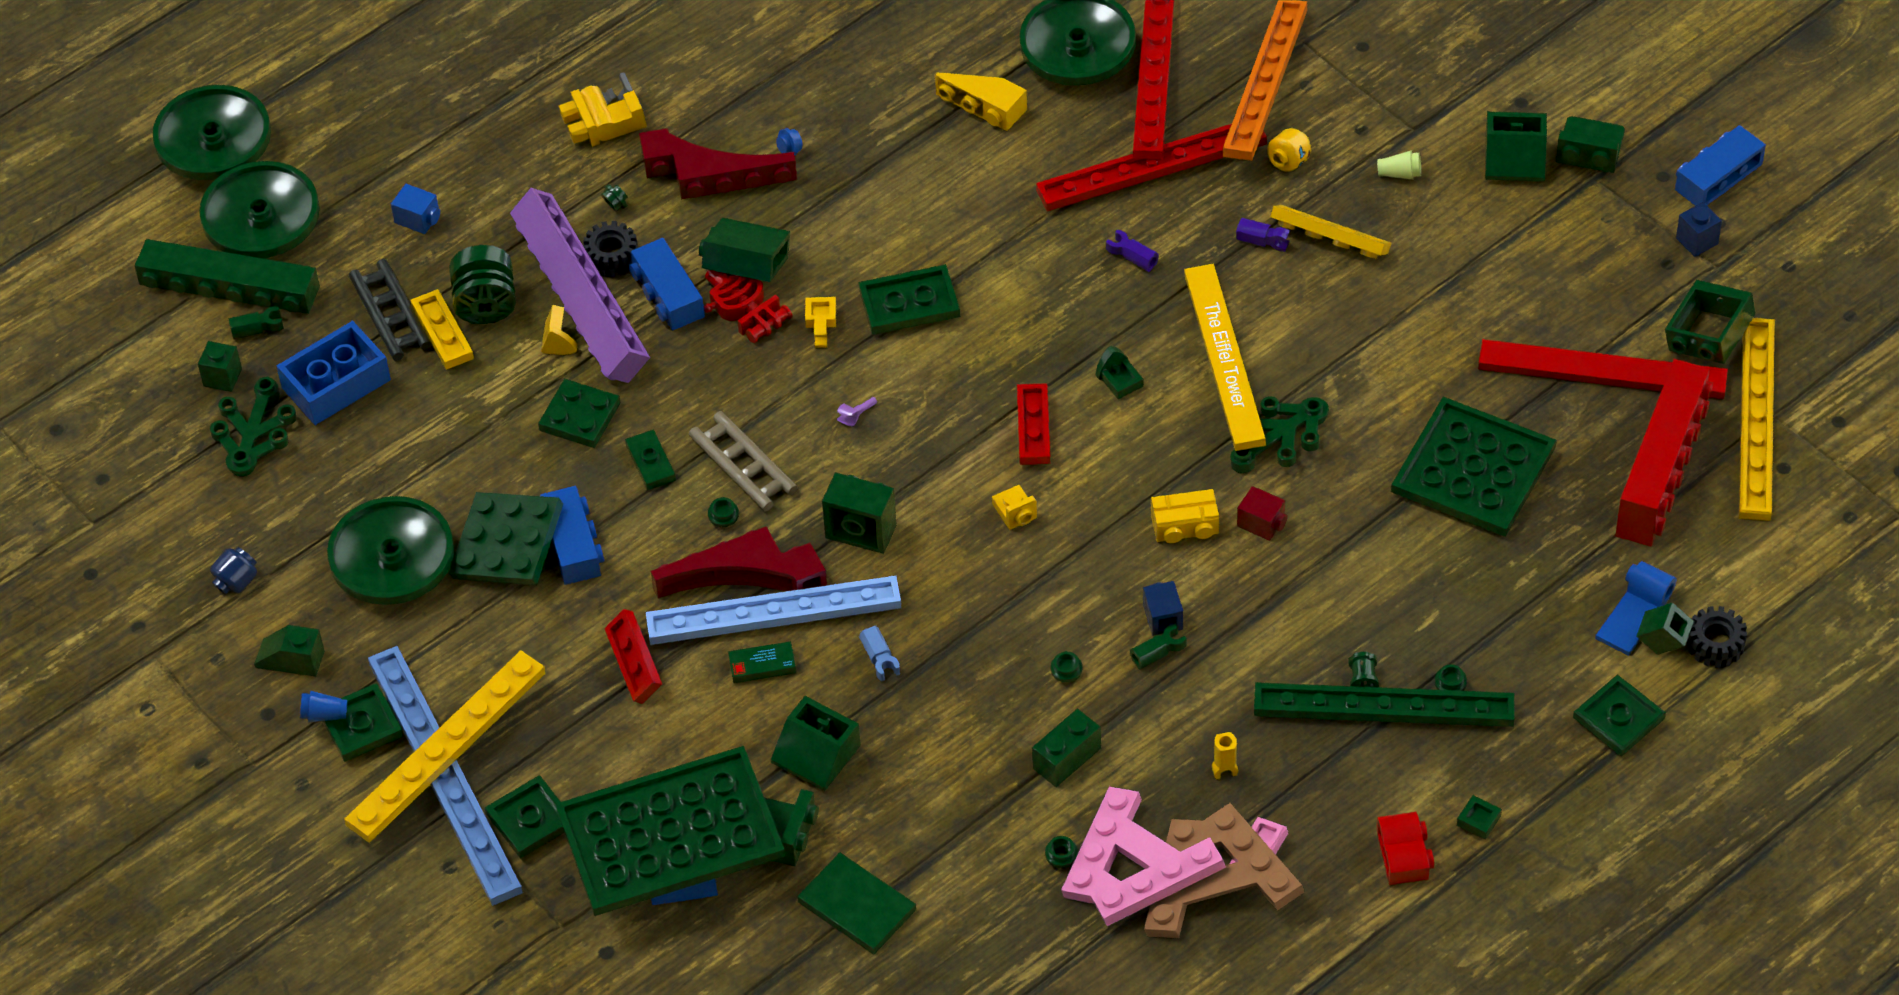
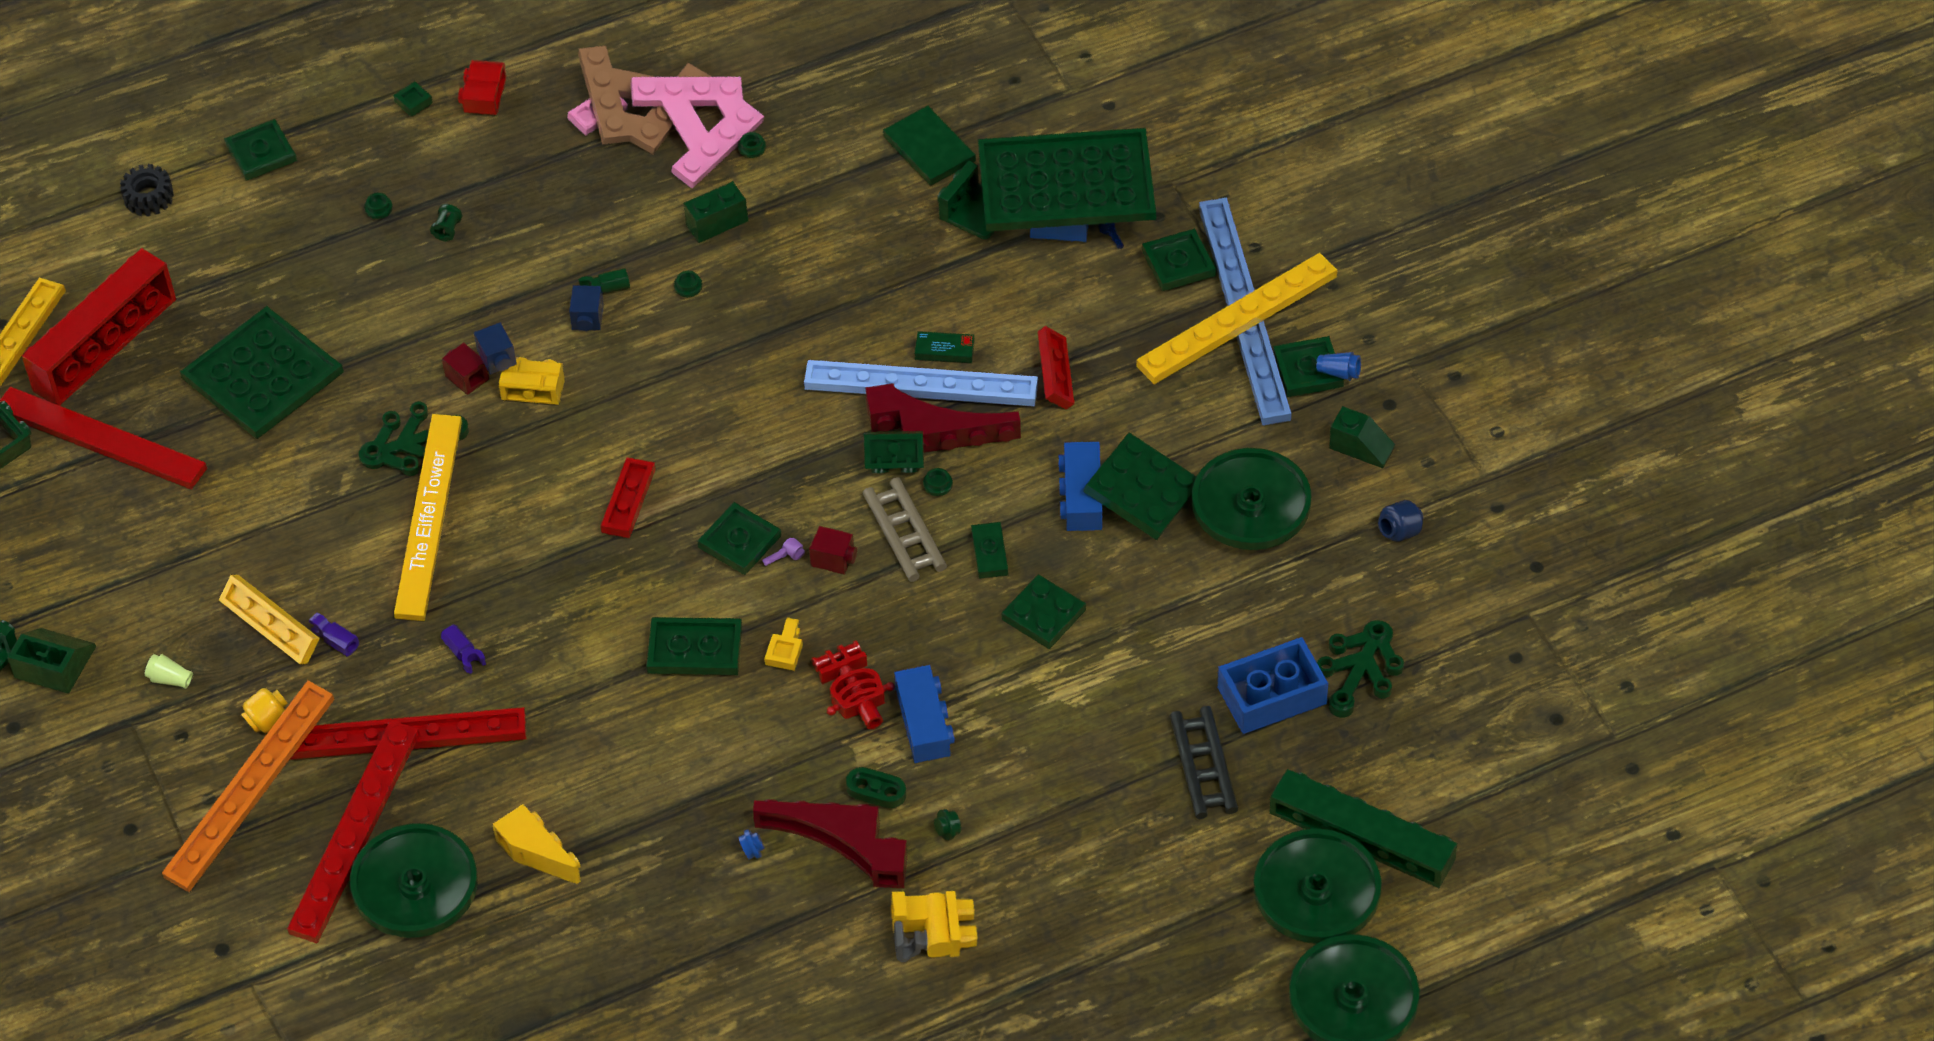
camera: 165 degrees left, 0 degrees up
dark green brick [198,341,242,392] -> none
dark green bar [228,306,284,340] -> none
blue brick [391,184,440,234] -> none
yellow plate [410,289,474,370] -> none
dark green wheel [449,245,516,324] -> none
medium lavender brick [510,188,650,383] -> none
yellow tile [541,305,578,355] -> none
black tyre [583,221,638,277] -> none
dark green brick [699,217,790,282] -> none
dark green slope [771,696,861,791] -> none
dark green brick [822,472,897,554] -> none
medium blue bar [859,626,900,681] -> none
yellow bracket [992,485,1037,530] -> none
dark green tile [1095,346,1144,399] -> none
yellow bar [1212,732,1238,780] -> none
dark green plate [1254,682,1514,727] -> none
blue door [1595,561,1677,656] -> none
dark green brick [1636,603,1694,655] -> none
none -> dark blue brick [474,322,517,375]
none -> dark green plate [697,502,781,575]
none -> dark red brick [809,526,857,575]
none -> dark green plate [846,767,906,808]
none -> dark green bracket [864,431,924,473]

